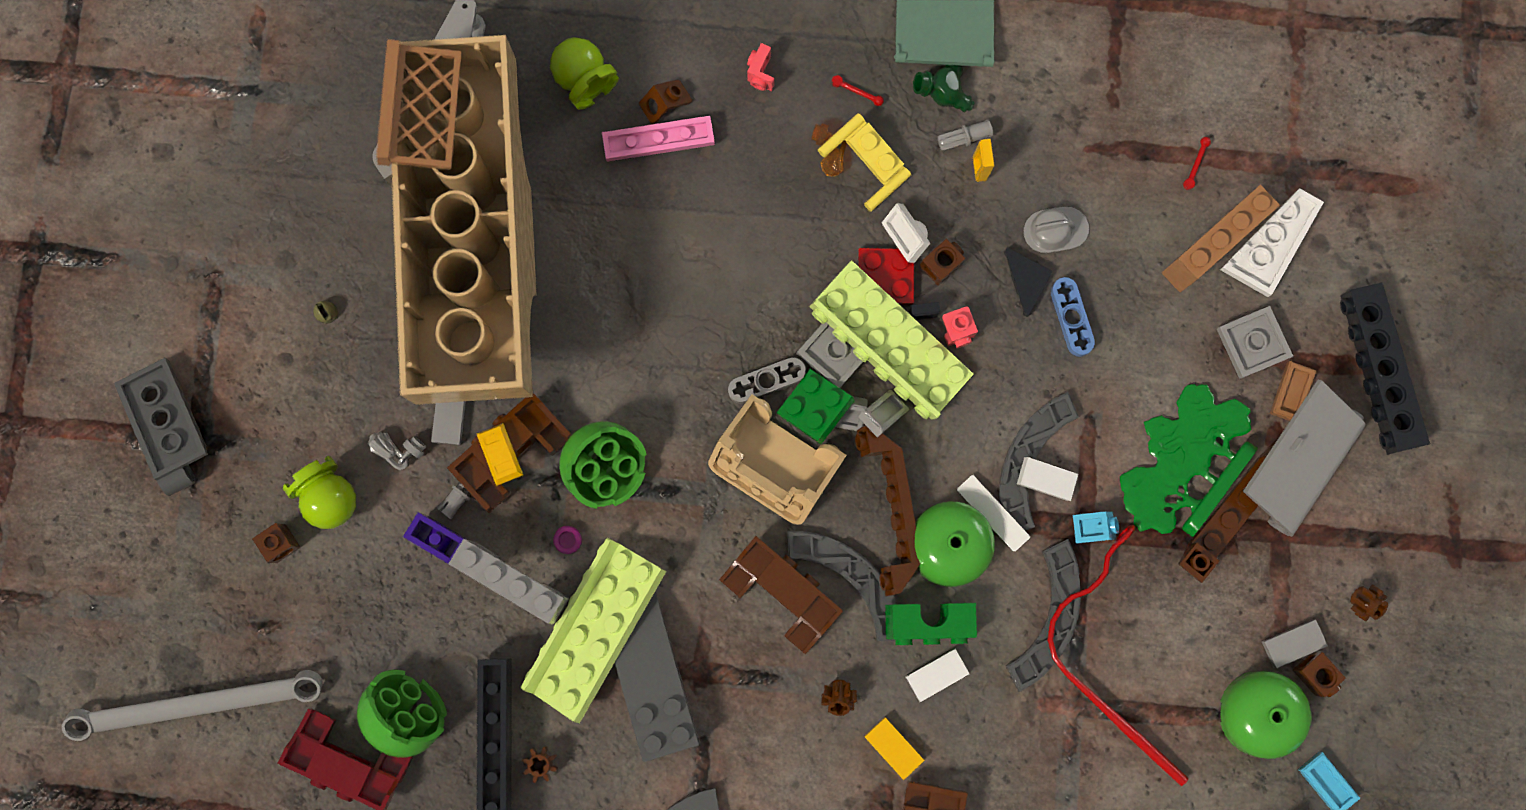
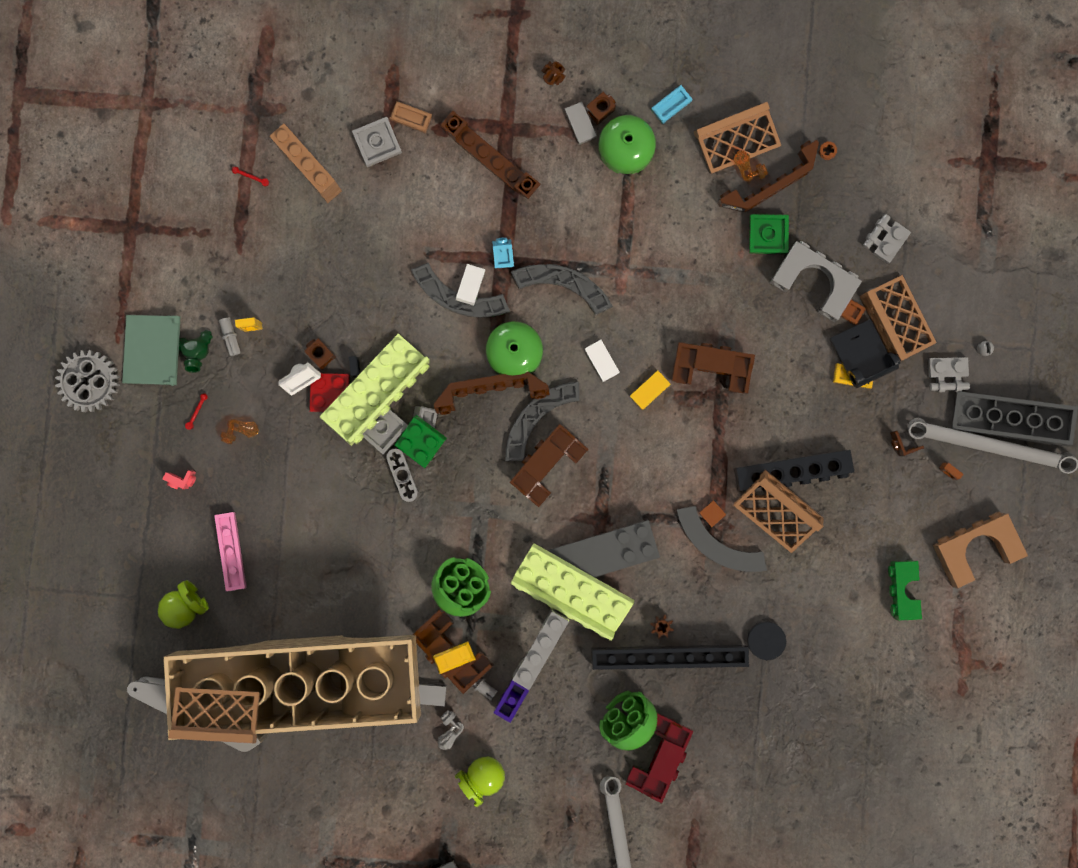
camera: 90 degrees left, 5 degrees up
reddish brown brick [252,522,301,563] -> none
olive hinge [313,300,338,324] -> none
magenta tile [553,526,582,554] -> none
reddish brown bracket [639,80,692,124] -> none
tan windscreen [708,394,846,524] -> none
light yellow plate [818,113,911,212] -> none
reddish brown gear [821,680,857,716] -> none
light grey tile [858,389,909,437] -> none
green arch [885,603,977,645] -> none
coral bracket [942,306,978,348] -> none
white sticker [957,475,1030,552] -> none
black tile [1004,247,1052,317] -> none
light grey piece [1024,207,1089,253] -> none
red piece [1048,525,1188,786] -> none
medium blue beam [1050,277,1095,357] -> none
green plant [1120,384,1258,537] -> none
white wing [1220,188,1324,297] -> none
light grey door [1243,380,1366,537] -> none
black brick [1340,282,1430,455] -> none

